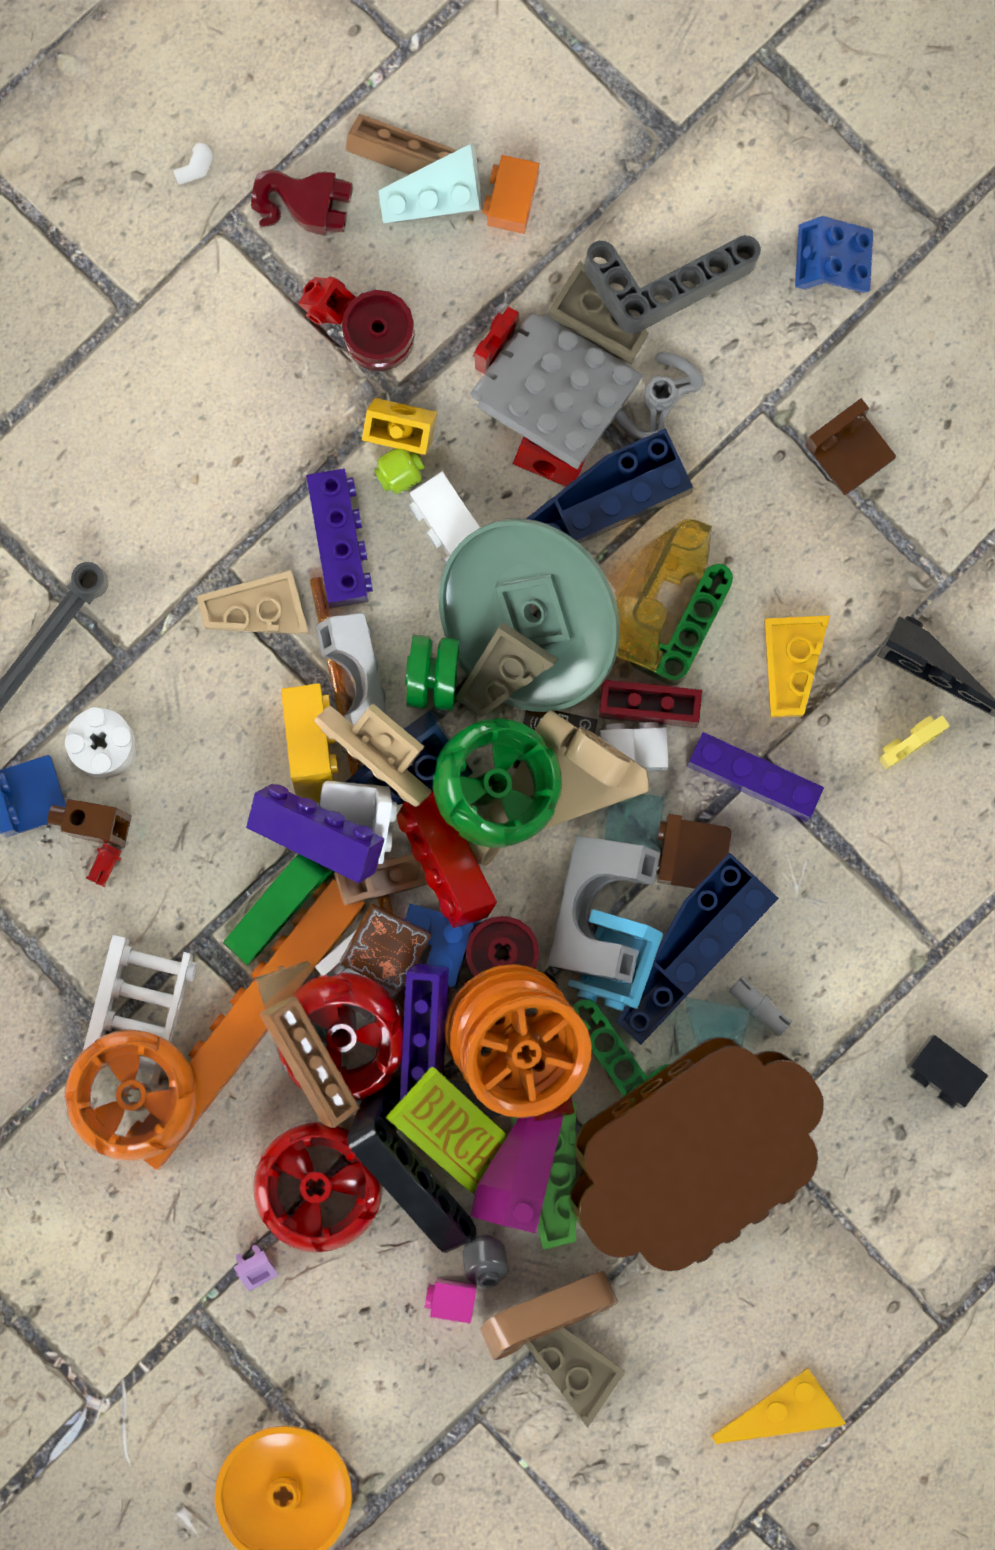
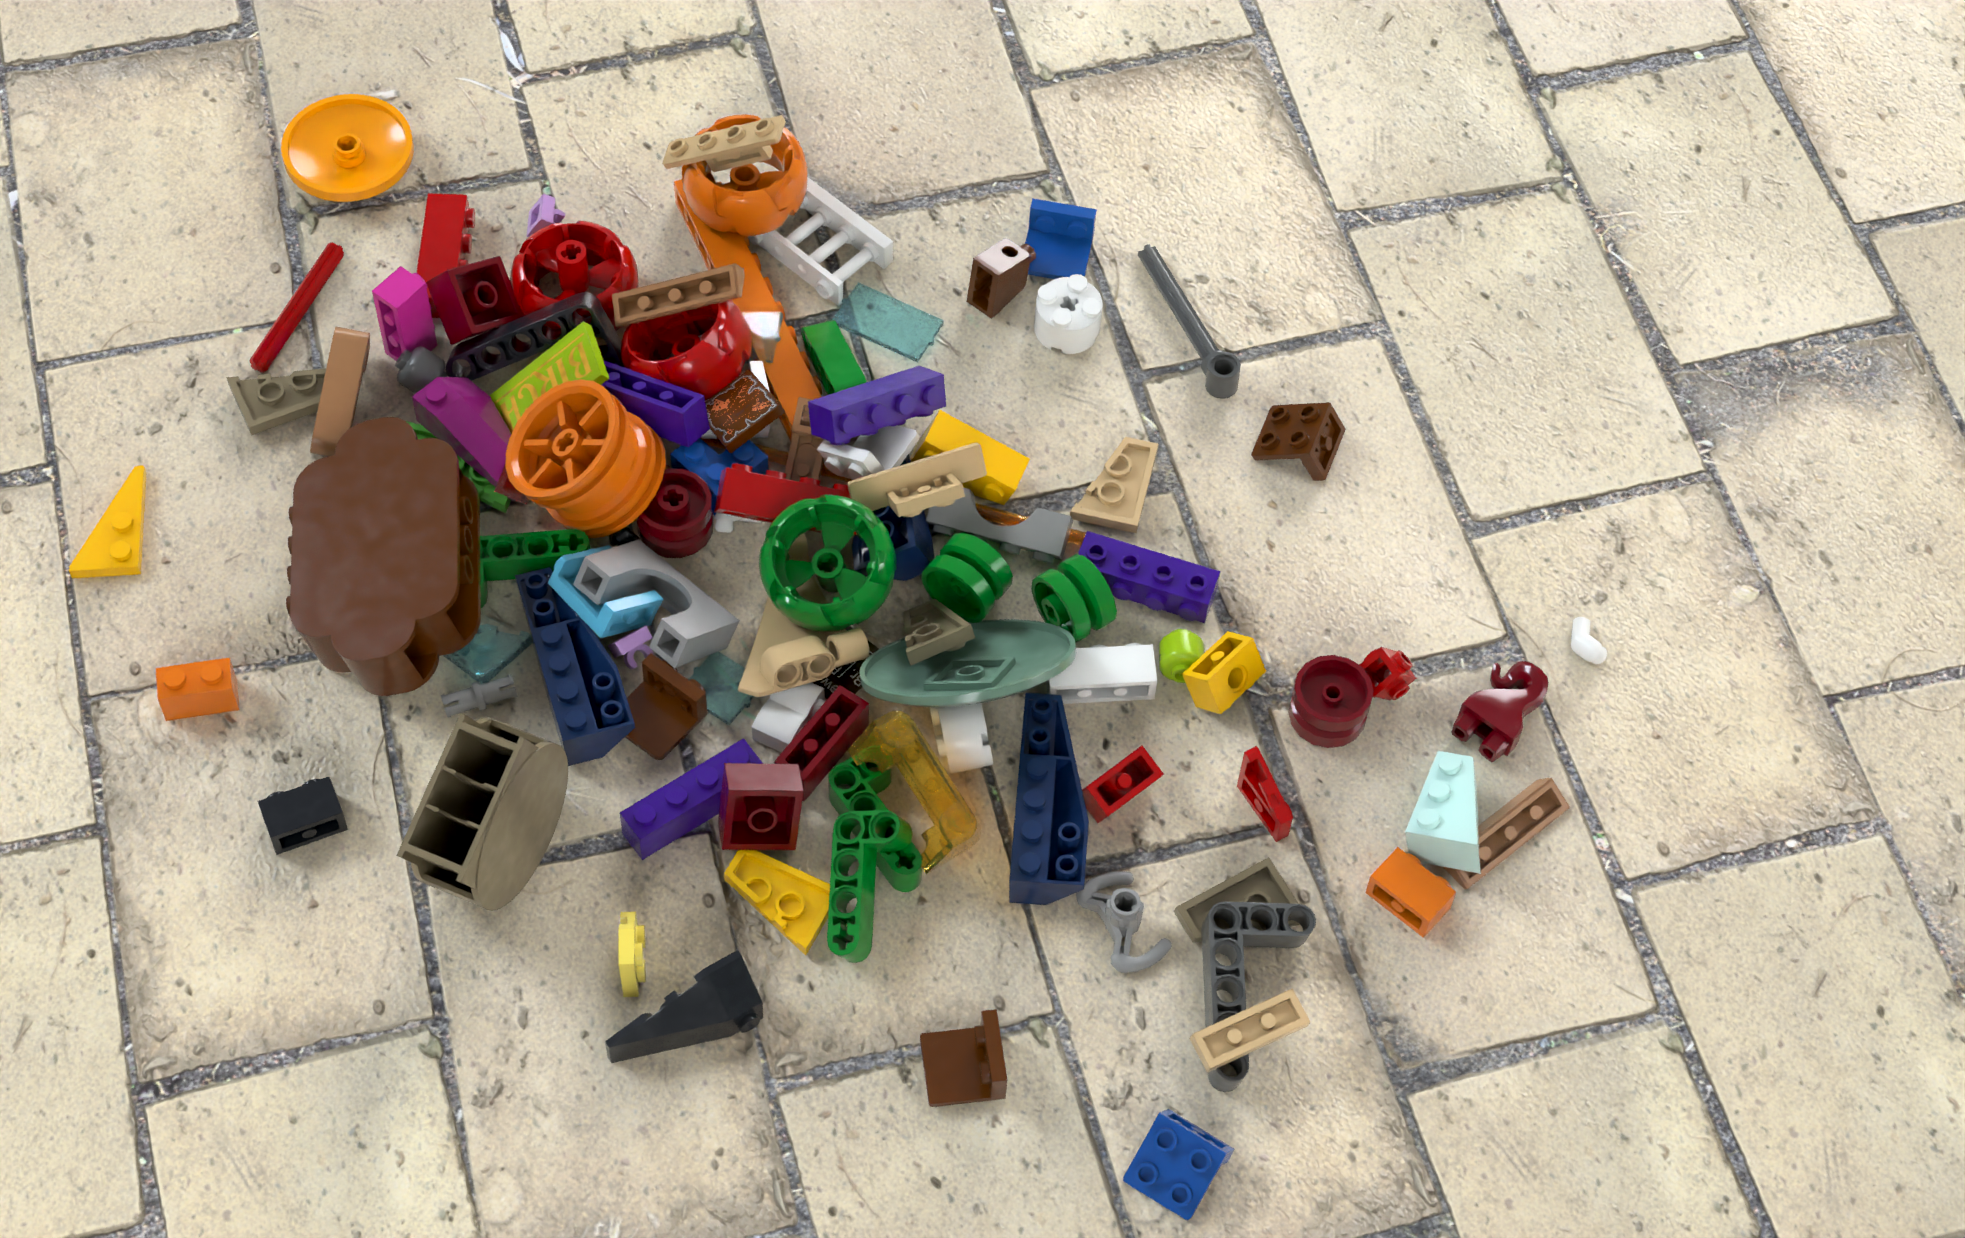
camera: 115 degrees right, 25 degrees down
red pin [85,843,122,888] -> none
light grey hinge [470,313,643,470] -> none
none -> orange brick [156,657,239,721]
none -> red axle [250,242,344,373]
none -> dark tan brick [396,713,568,911]
none -> red brick [416,193,475,318]
none -> dark red brick [426,256,524,345]
none -> lavender tile [608,626,653,669]
none -> tan bracket [662,115,786,172]
none -> dark red brick [718,763,804,850]
none -> green beam [827,810,913,963]
none -> clear light blue piece [832,282,944,362]
none -> green wheel [1031,554,1117,643]
none -> tan plate [1189,988,1310,1073]
none -> reddish brown bracket [1251,402,1346,481]

